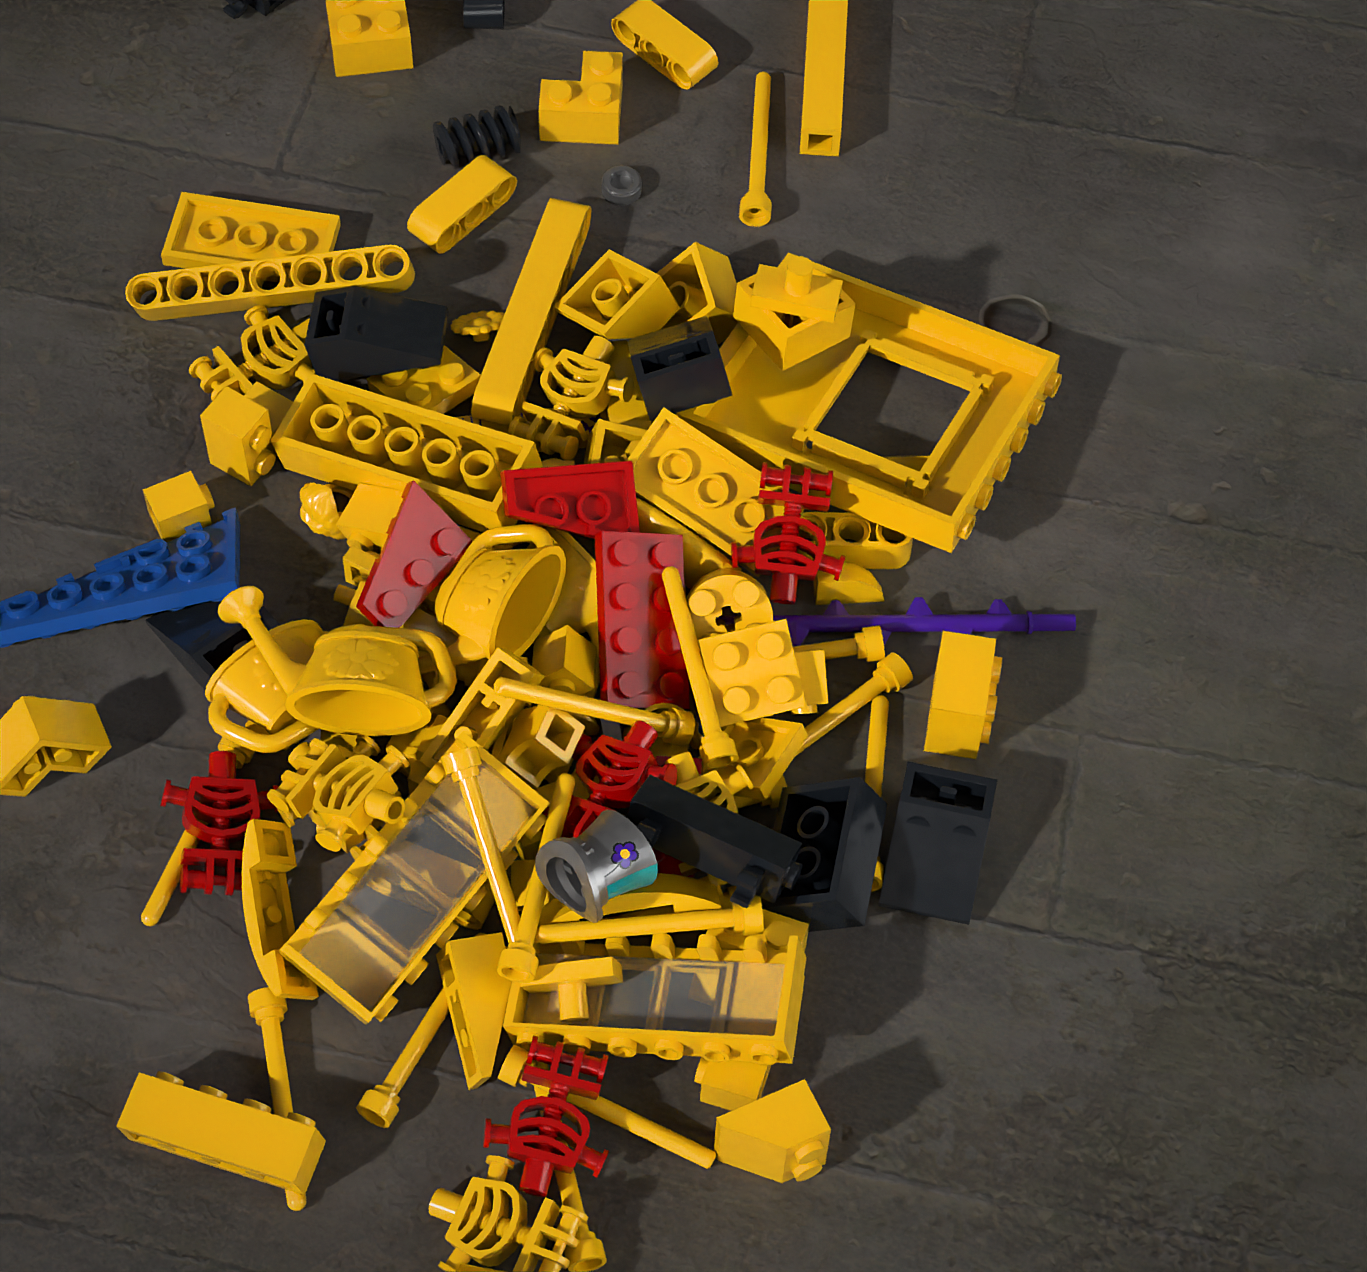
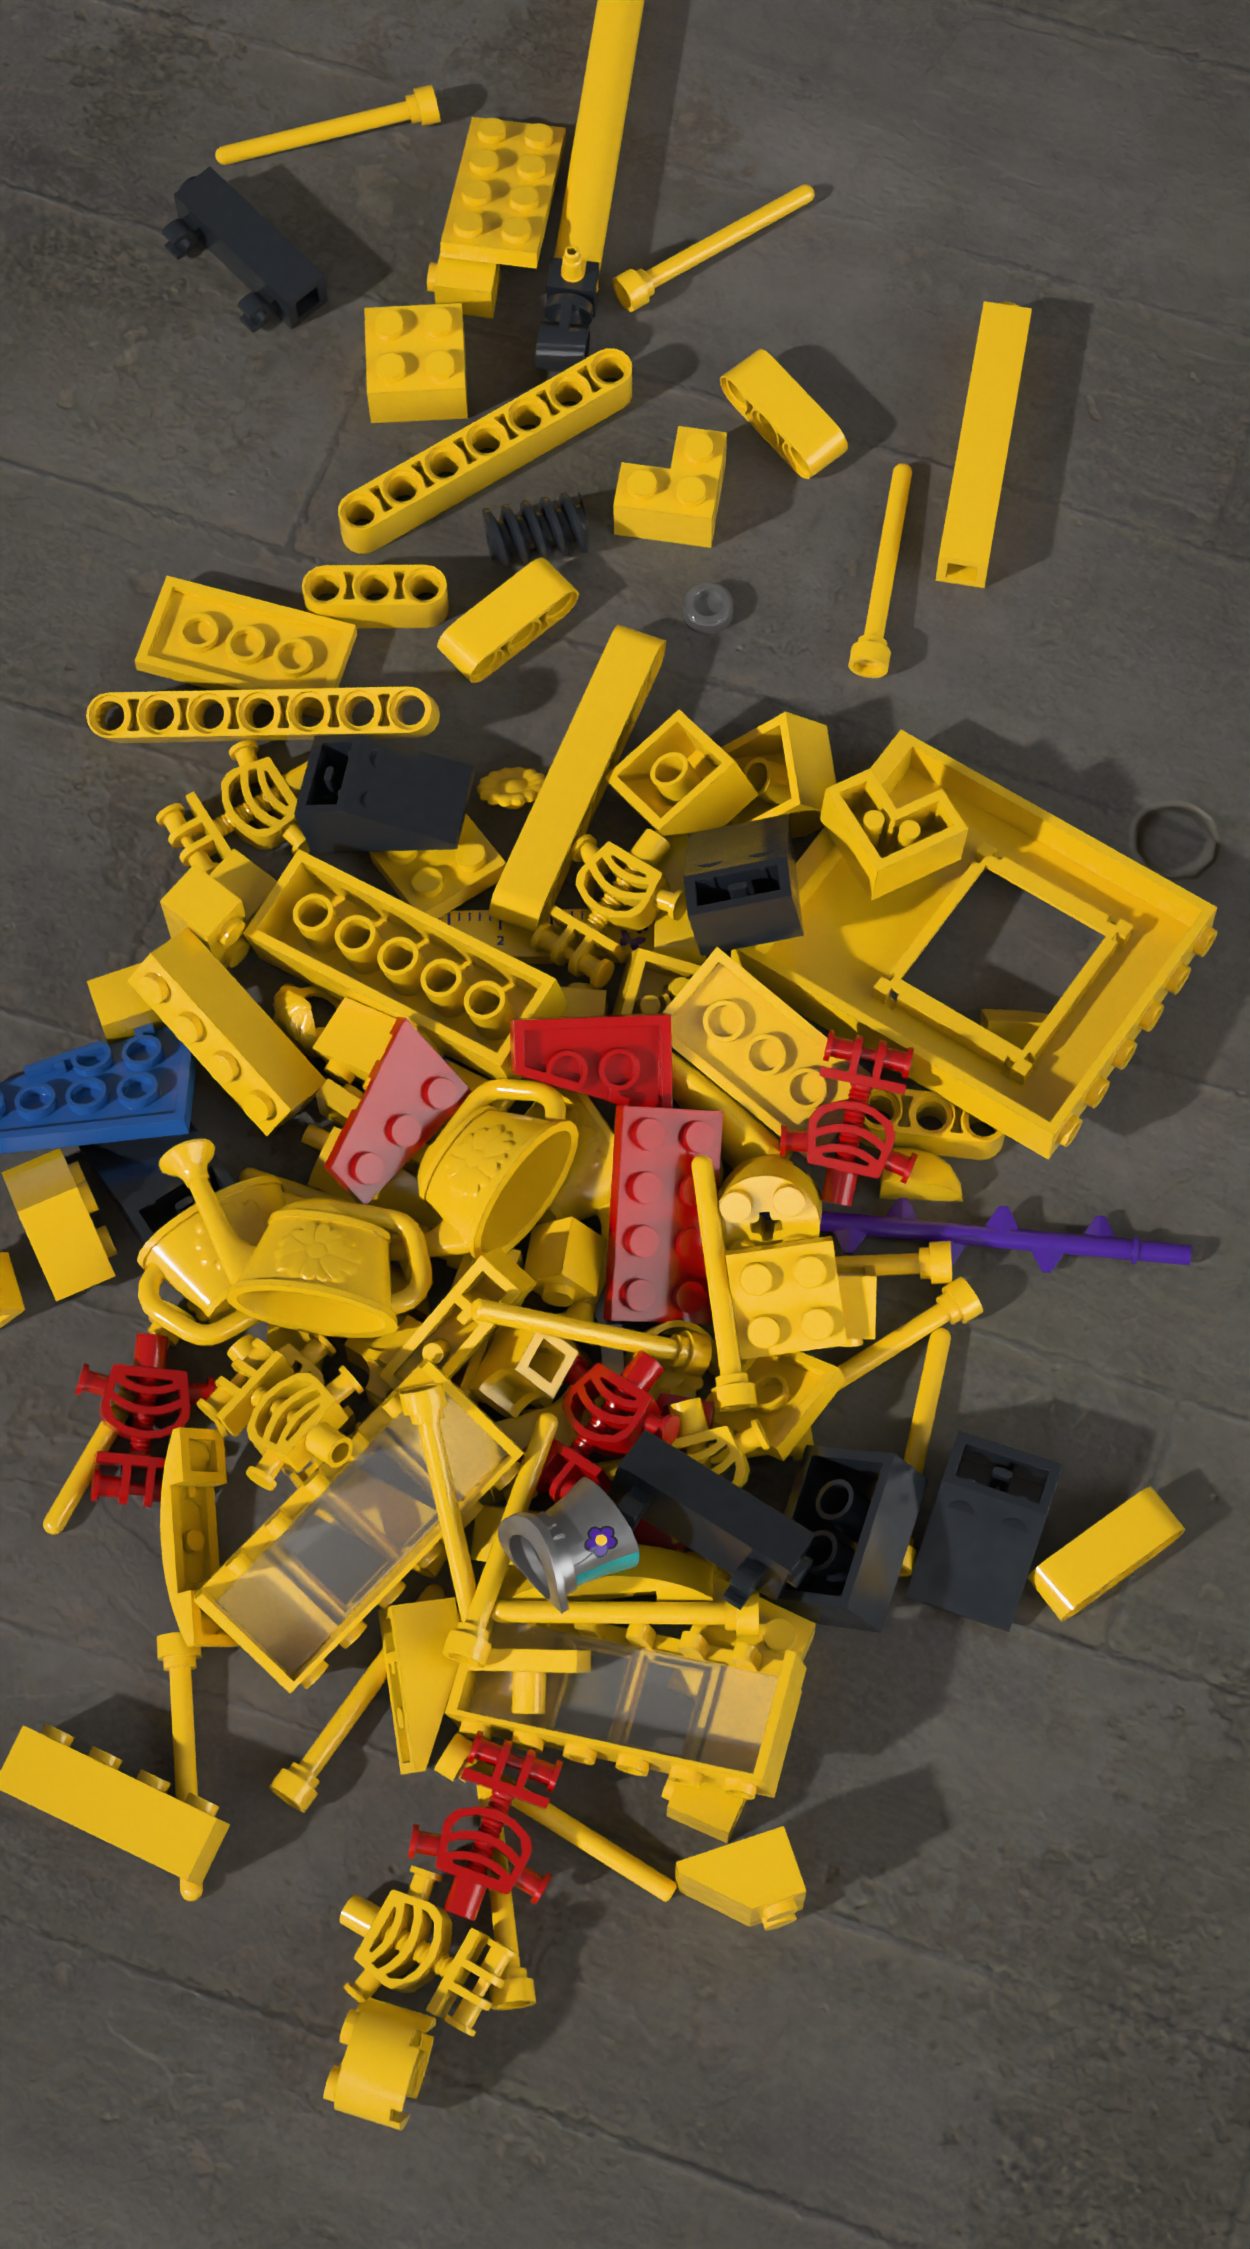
camera: 10 degrees right, 10 degrees up
yellow tile [750,256,843,323] -> none
yellow brick [924,631,1002,759] -> none
none -> yellow brick [1,1148,118,1302]
none -> yellow brick [127,927,326,1136]
none -> yellow beam [302,565,449,628]
none -> yellow beam [338,348,632,554]
none -> yellow beam [1027,1486,1185,1622]

